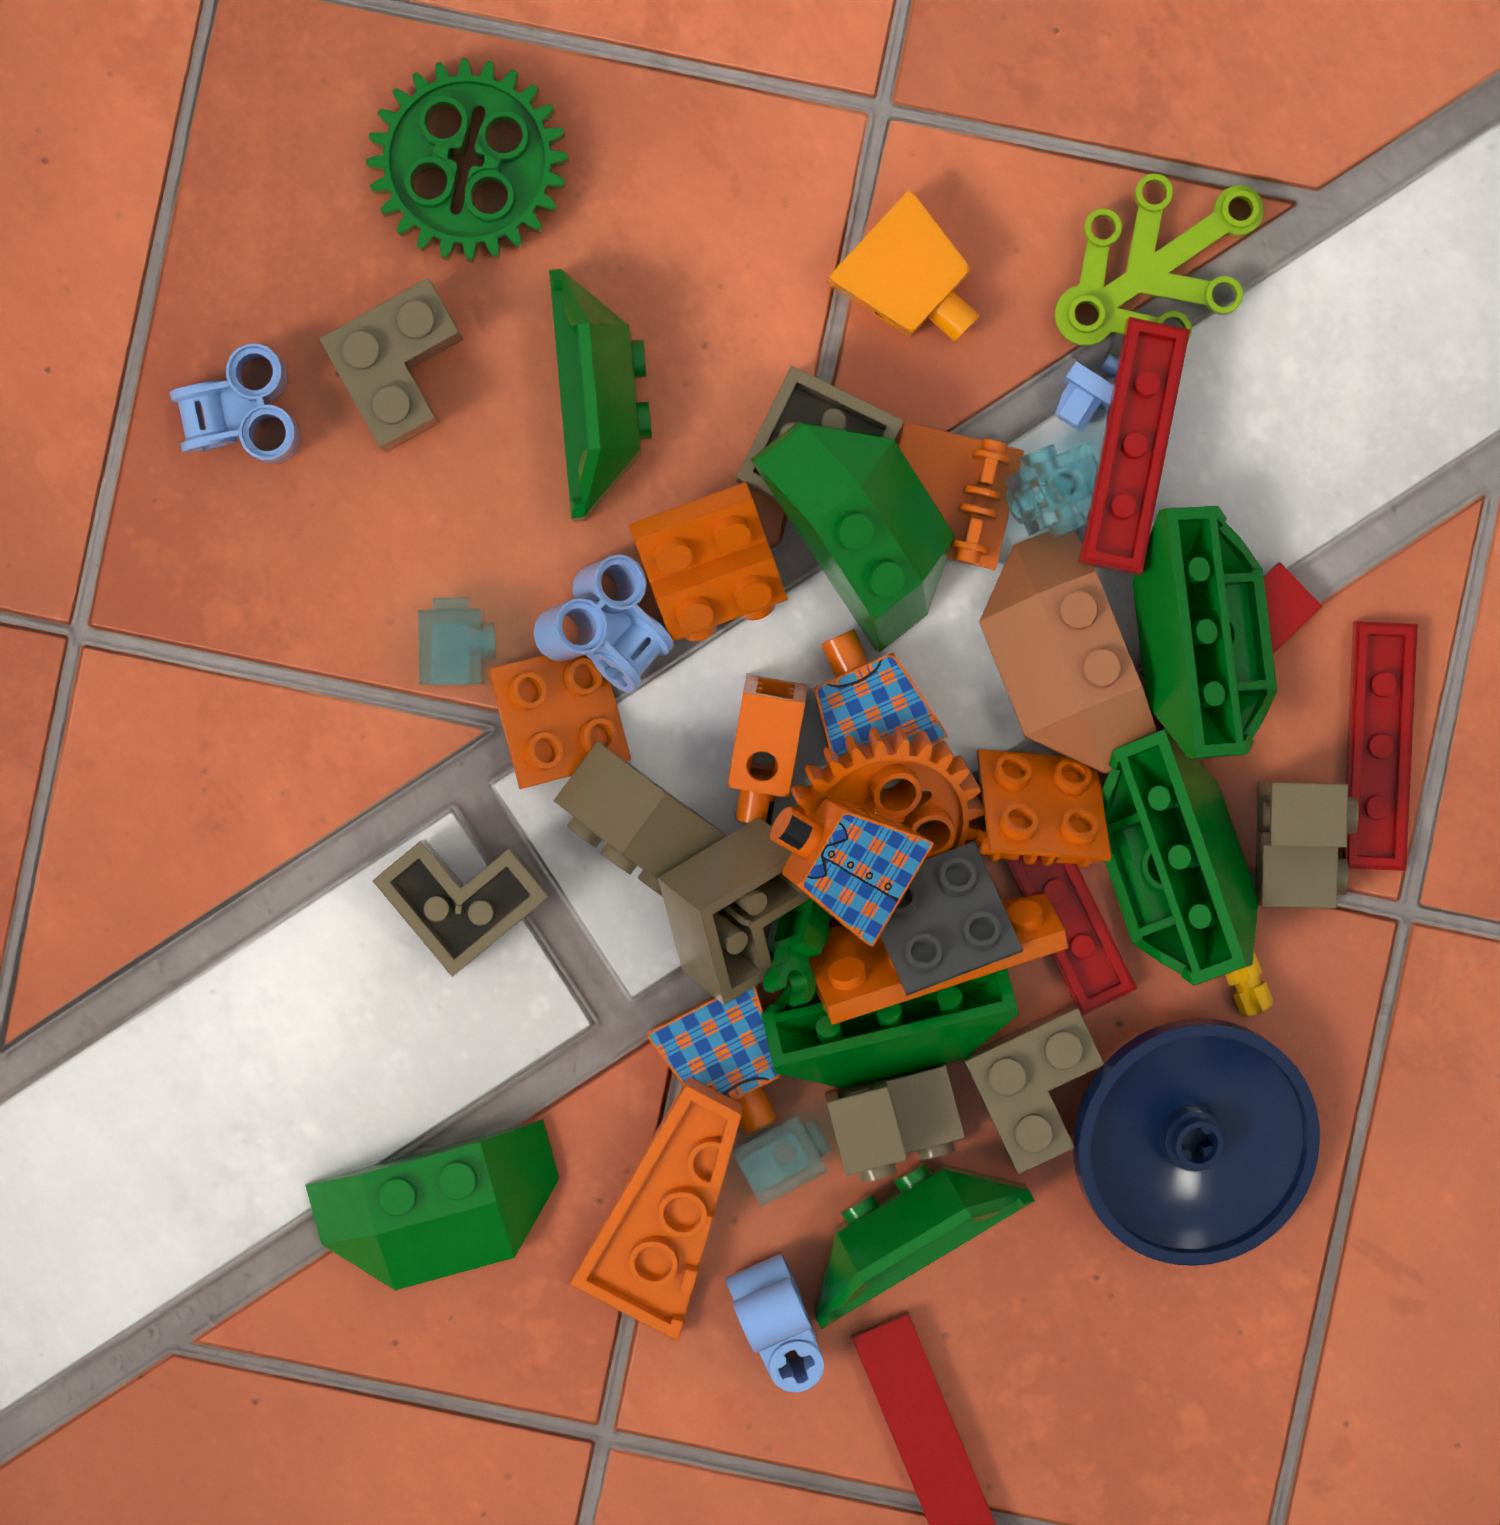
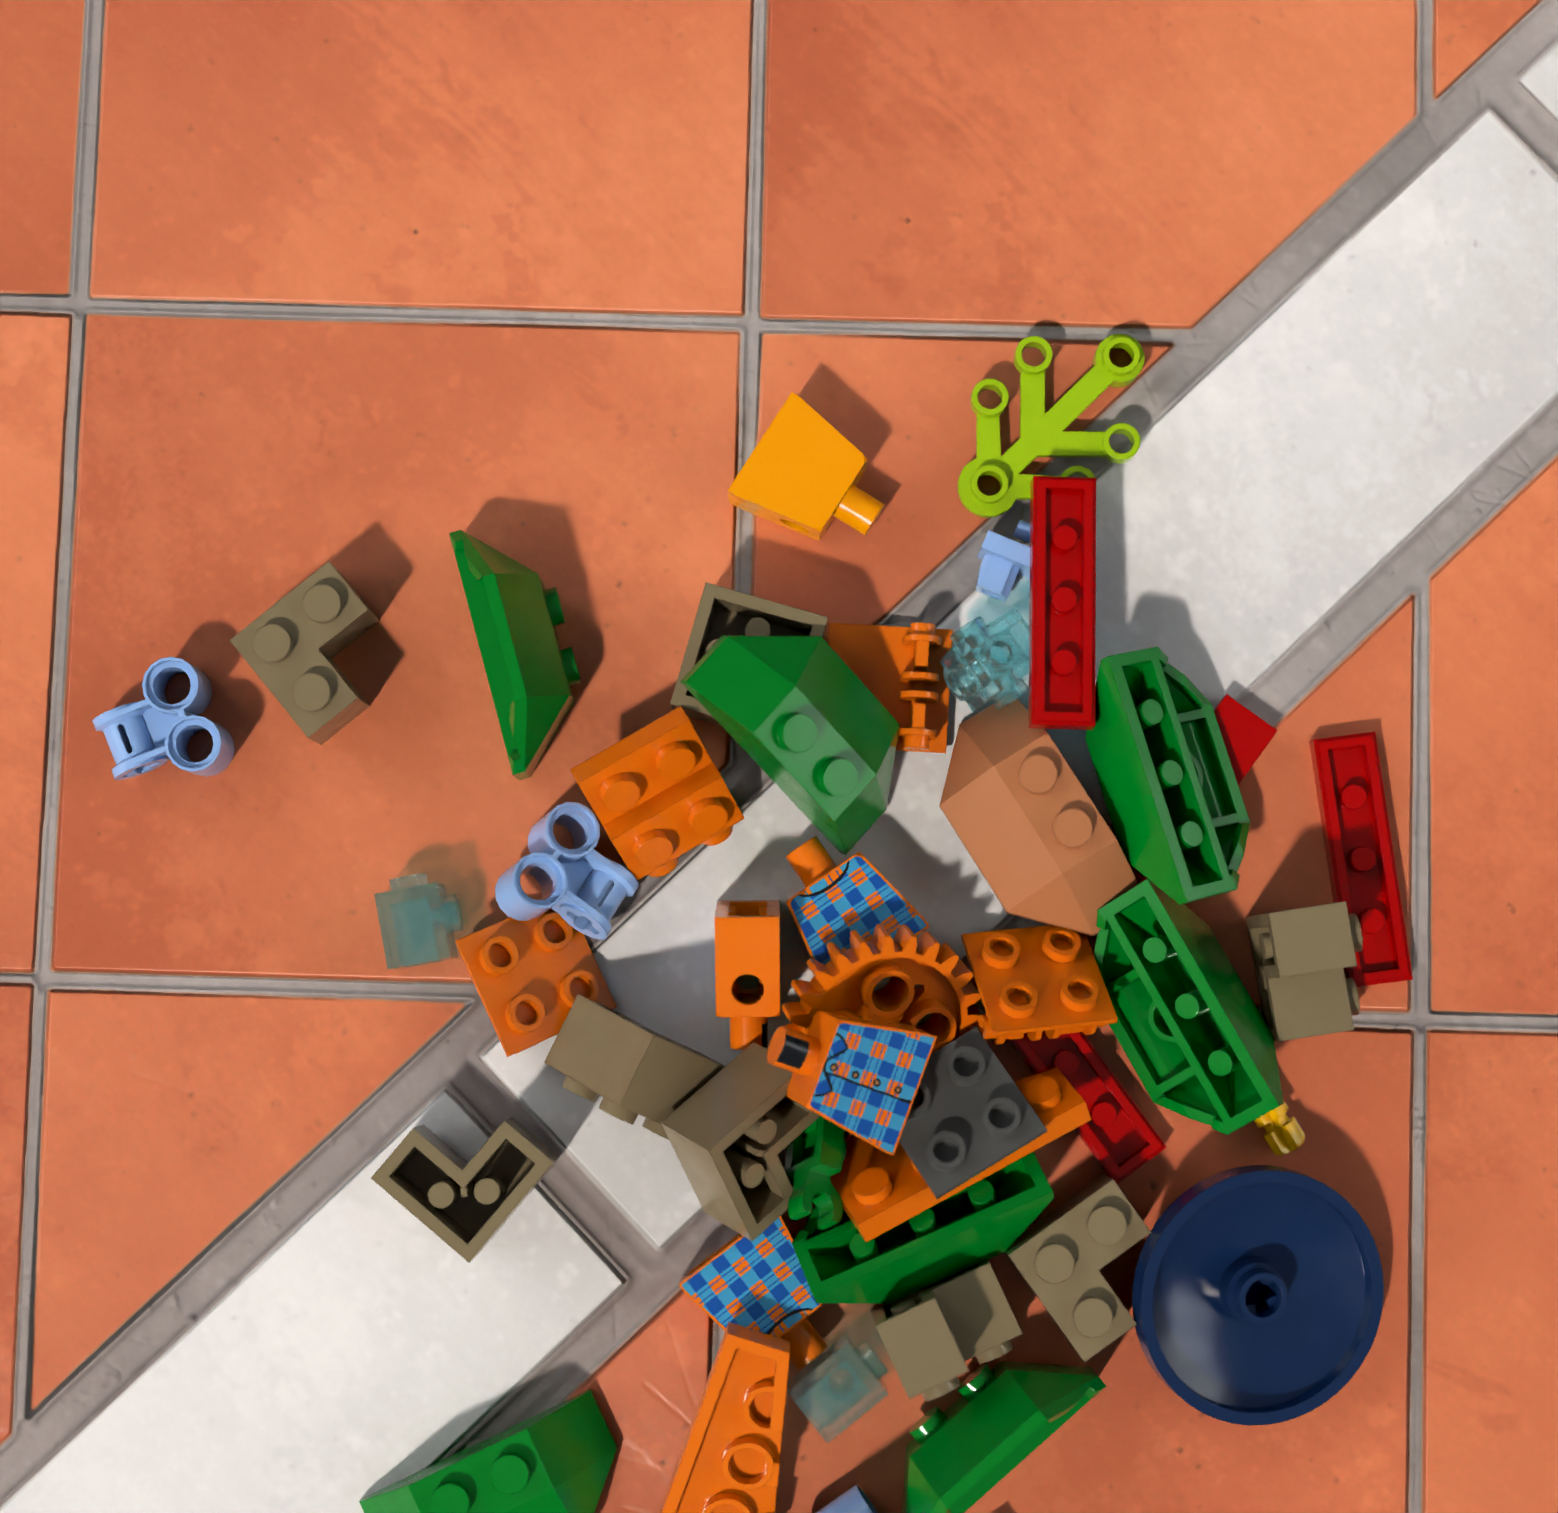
camera: 10 degrees left, 5 degrees down
green gear [366,58,569,263] -> none

